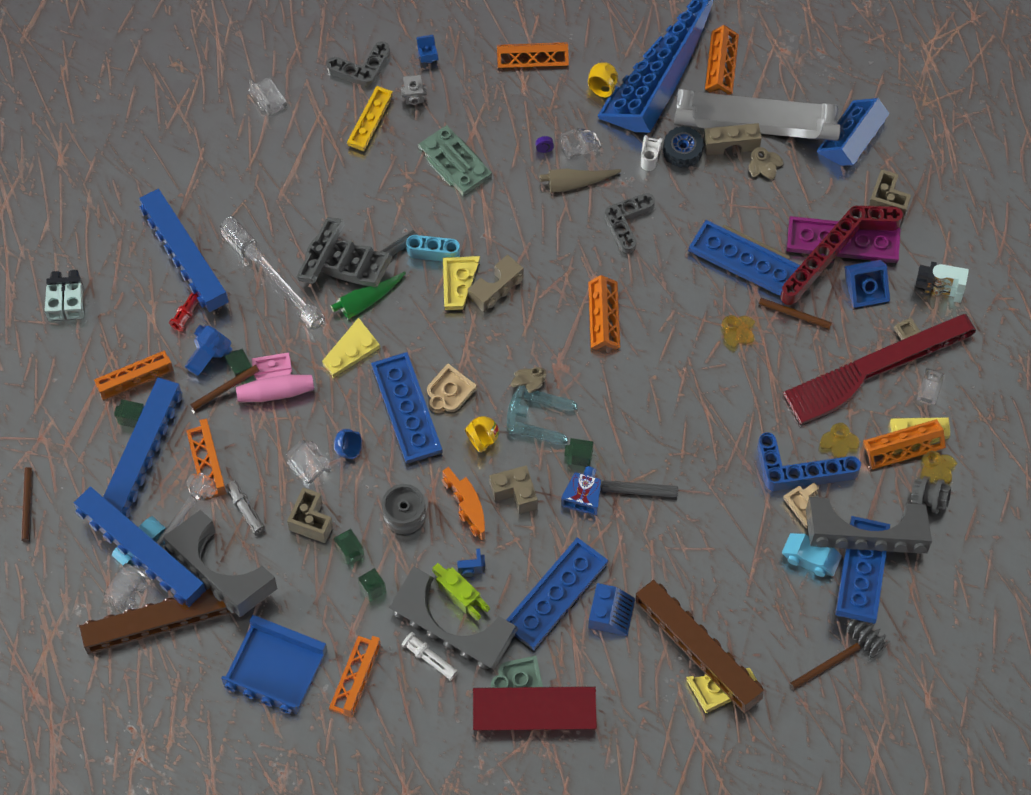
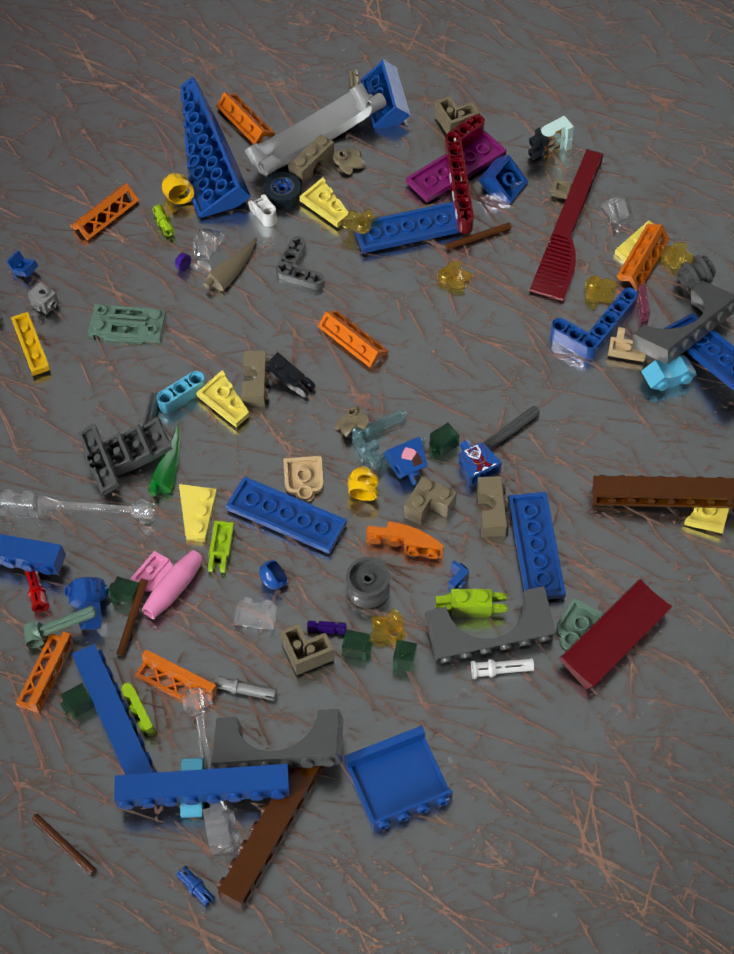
camera: 45 degrees left, 5 degrees down
orange fence [329,636,381,718] -> none
blue slope [588,583,635,636] -> none
none -> sand green axle [24,606,97,648]
none -> lime hinge [121,683,157,738]
none -> lime pin [152,204,175,237]
none -> blue pin [176,866,216,907]
none -> lime hinge [208,521,235,573]
none -> black hinge [265,352,315,398]
none -> light yellow wing [300,177,349,228]
none -> dark purple axle [307,620,347,634]
none -> clear yellow plate [341,209,375,234]
none -> dark tan axle [349,69,359,89]
none -> clear yellow plate [369,608,405,644]
none -> blue torso [383,436,427,485]
none -> dark tan arch [477,476,510,537]
none -> clear pink tile [637,284,650,324]

